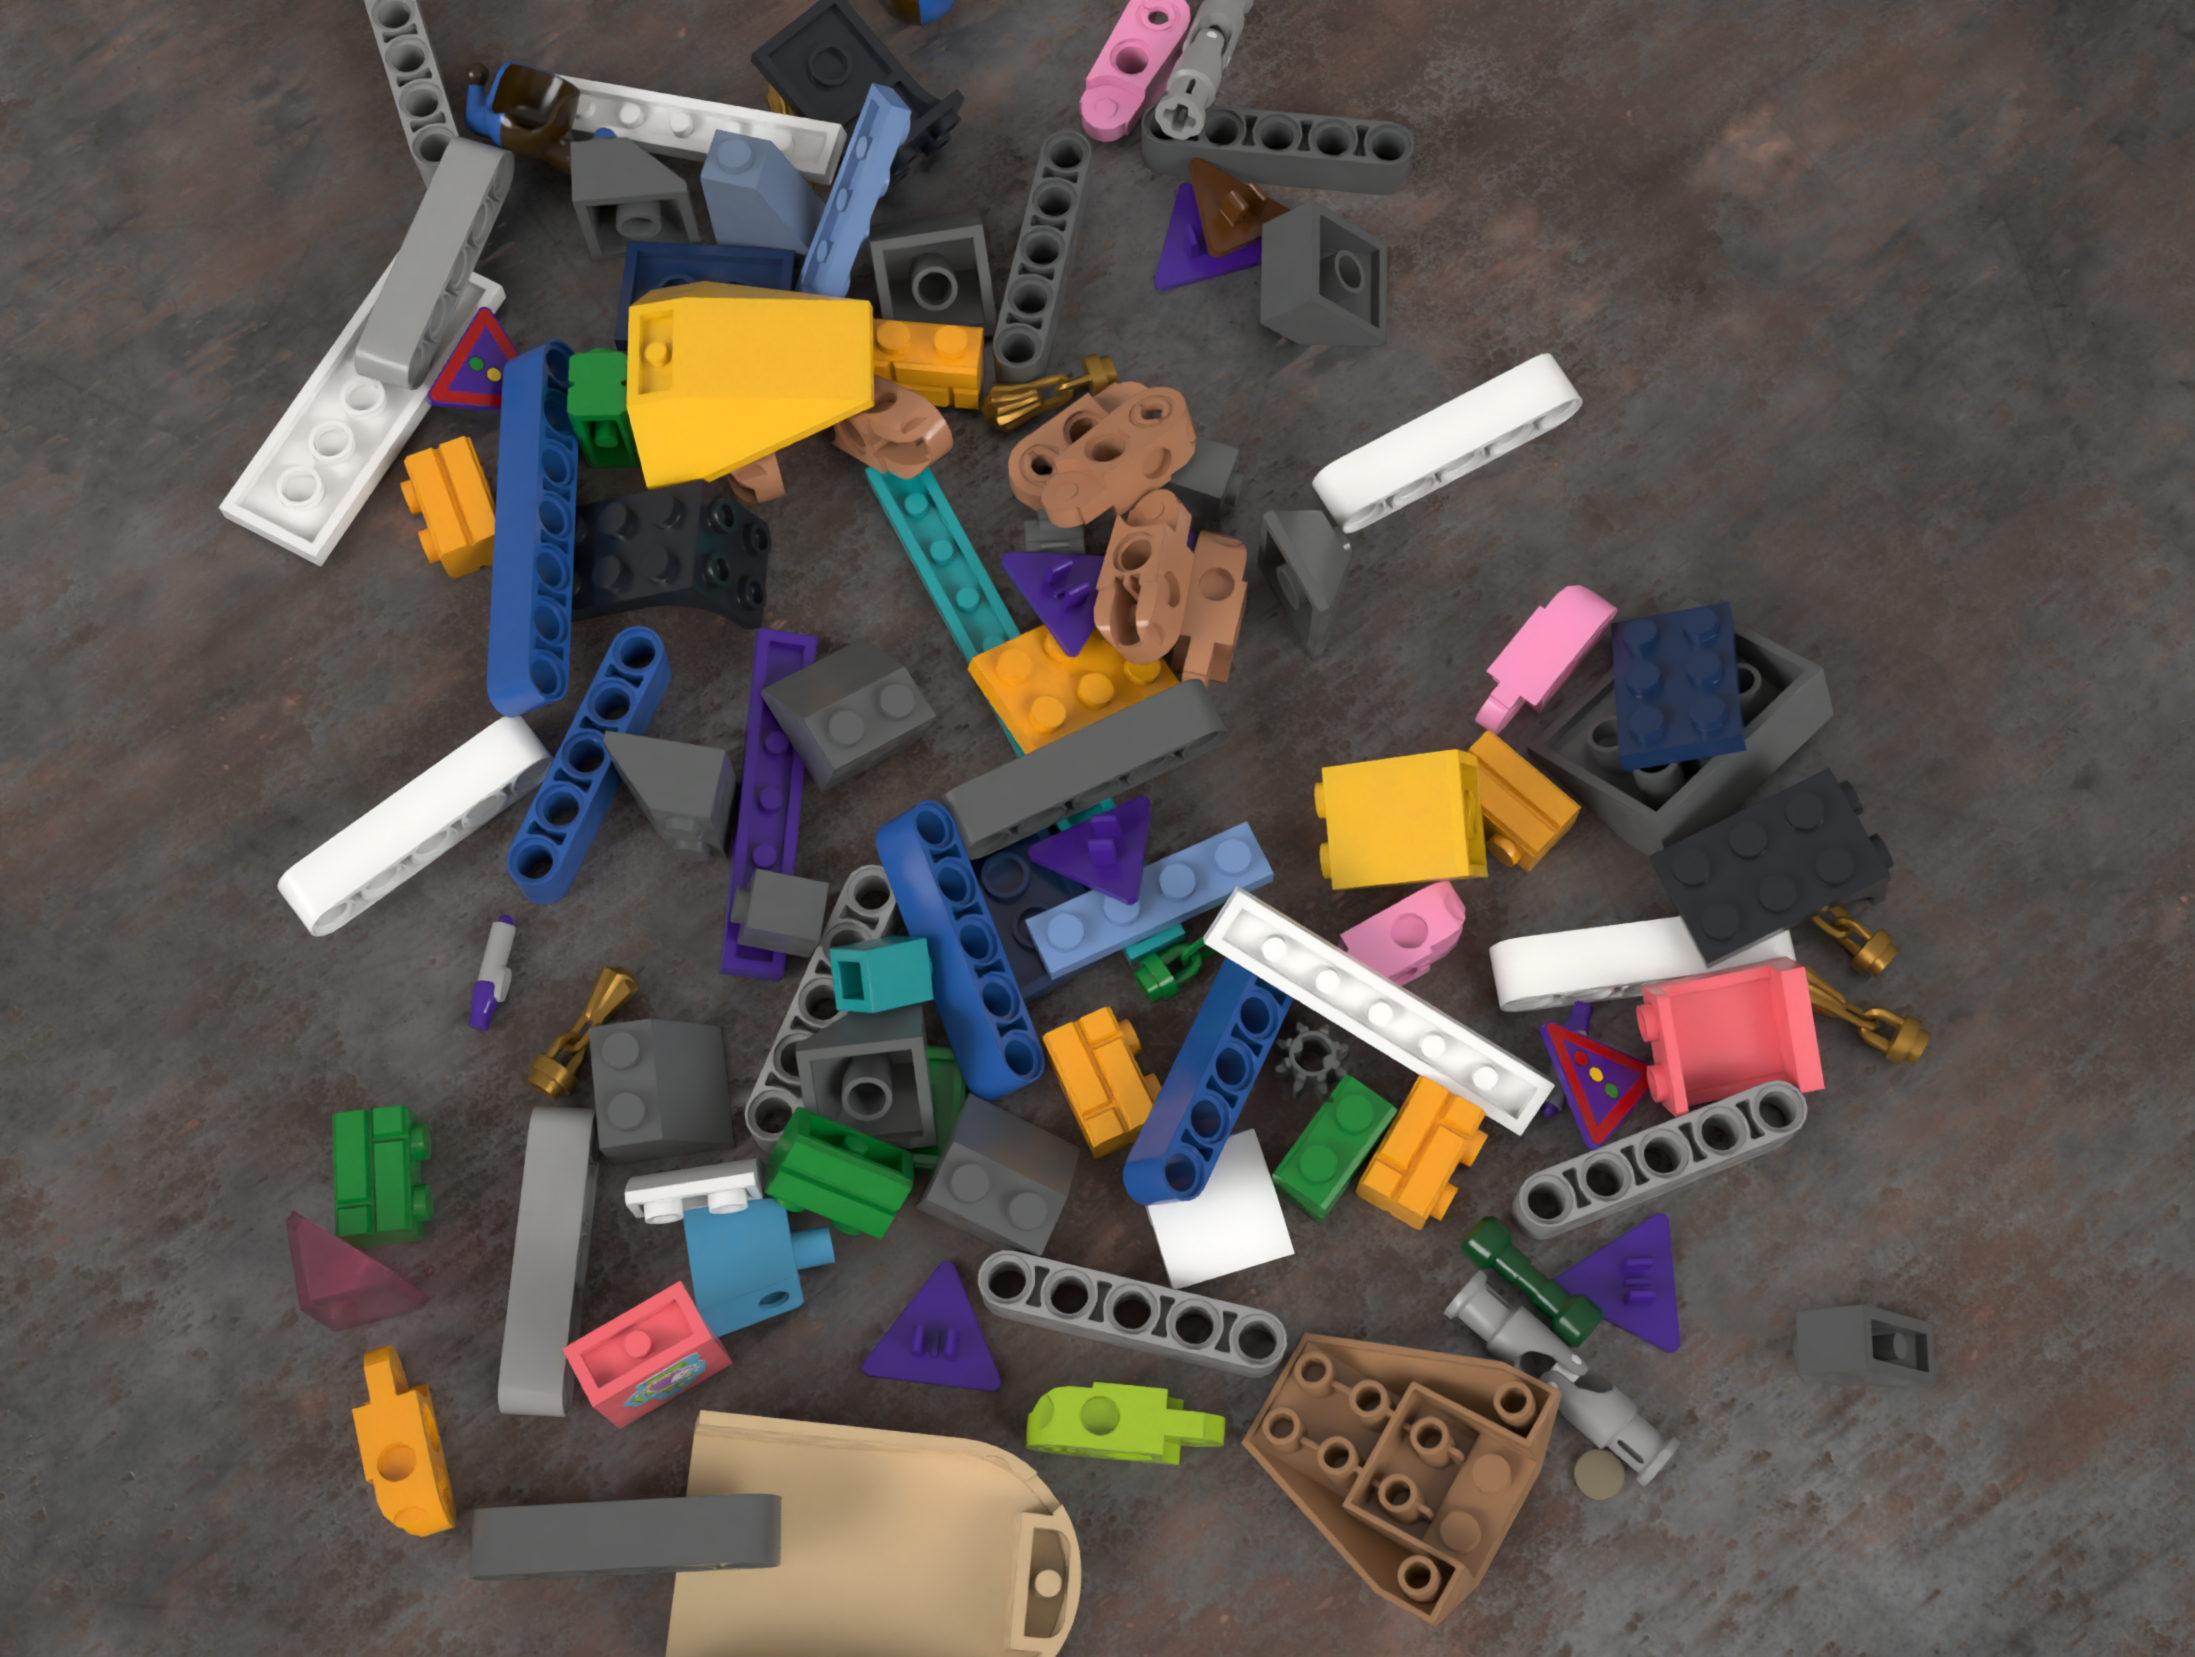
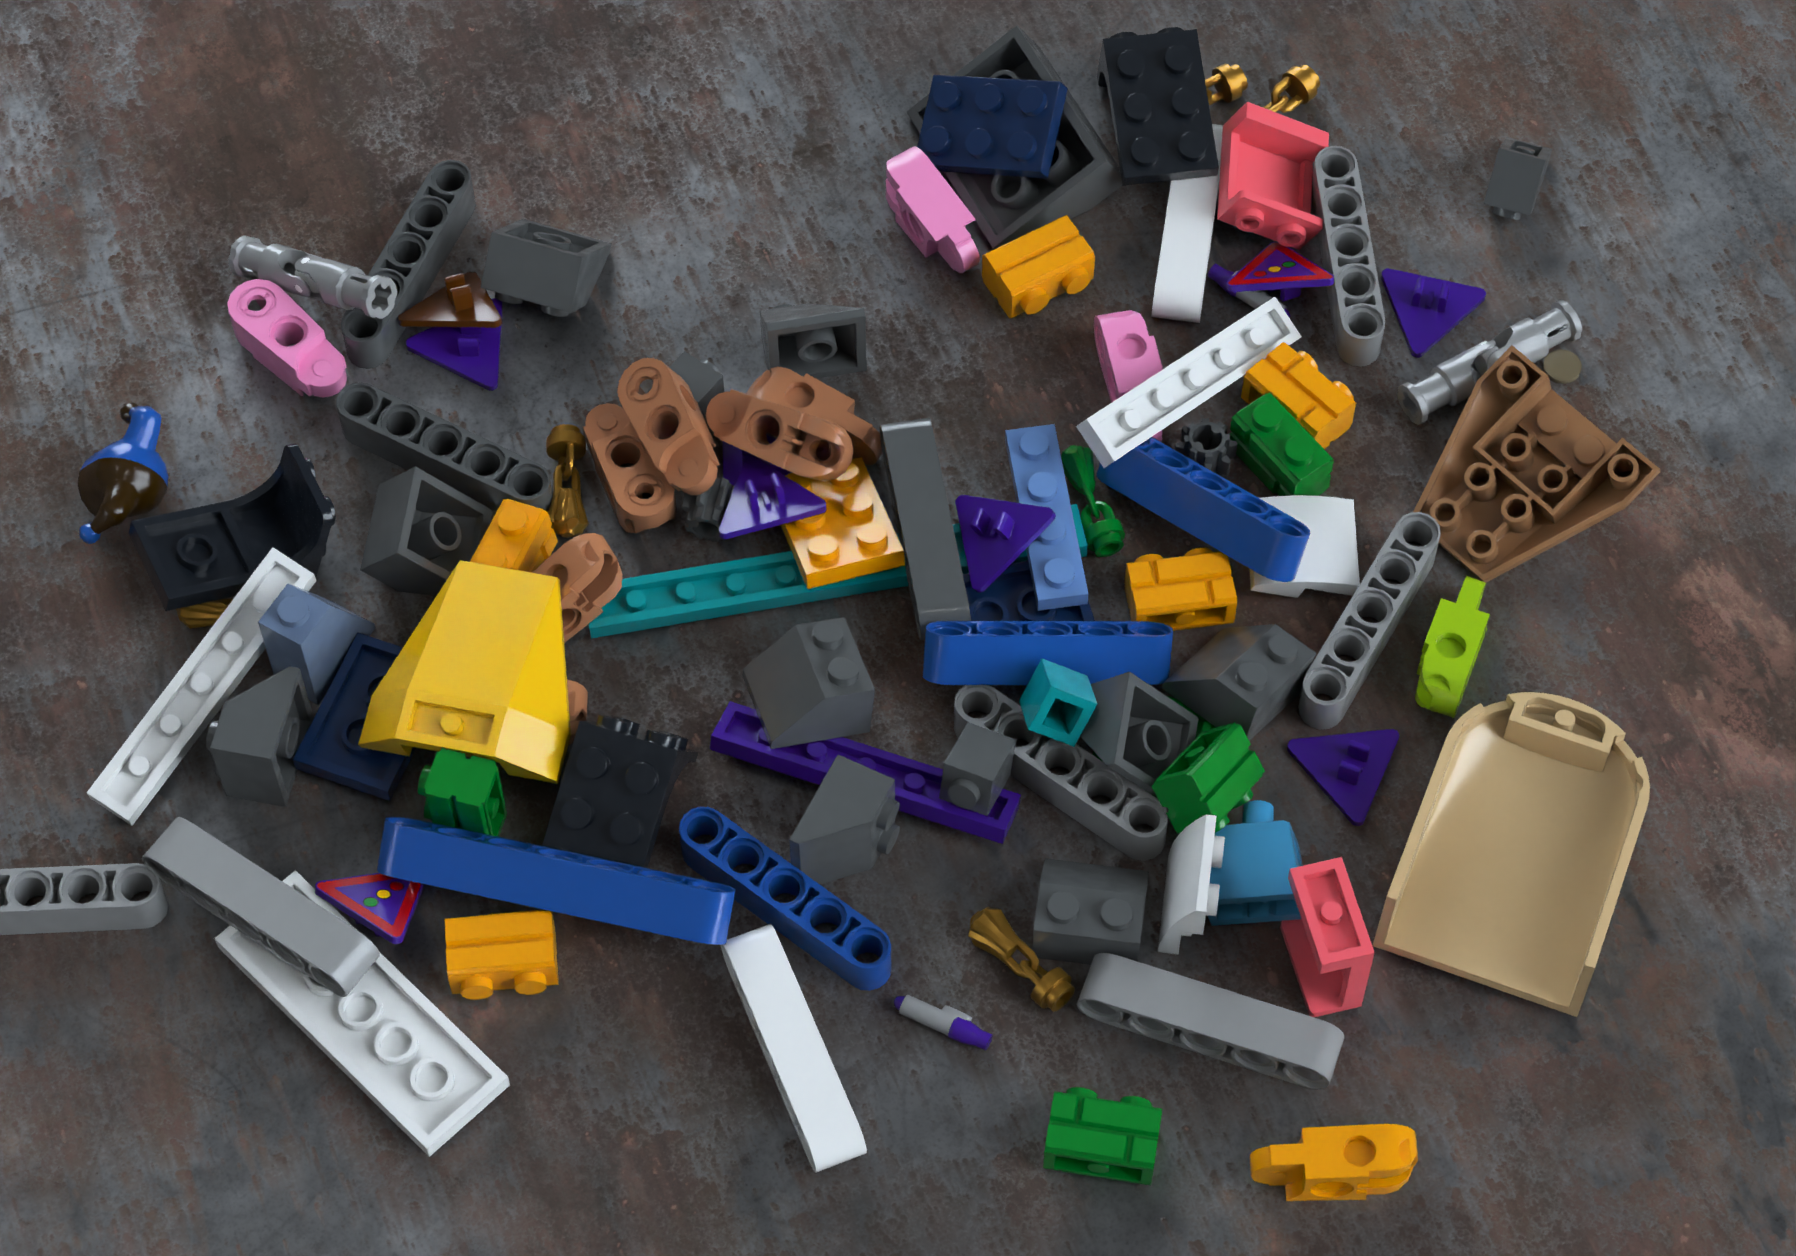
camera: 75 degrees left, 10 degrees down
clear pink slope [285,1210,430,1332] -> none
dark brown piece [464,61,617,176] -> none
dark grey beam [470,1494,782,1581] -> none
medium blue plate [795,83,912,298] -> none
white beam [1312,353,1583,533] -> none
yellow slope [1315,749,1488,890] -> none
dark green piece [1461,1216,1603,1348] -> none

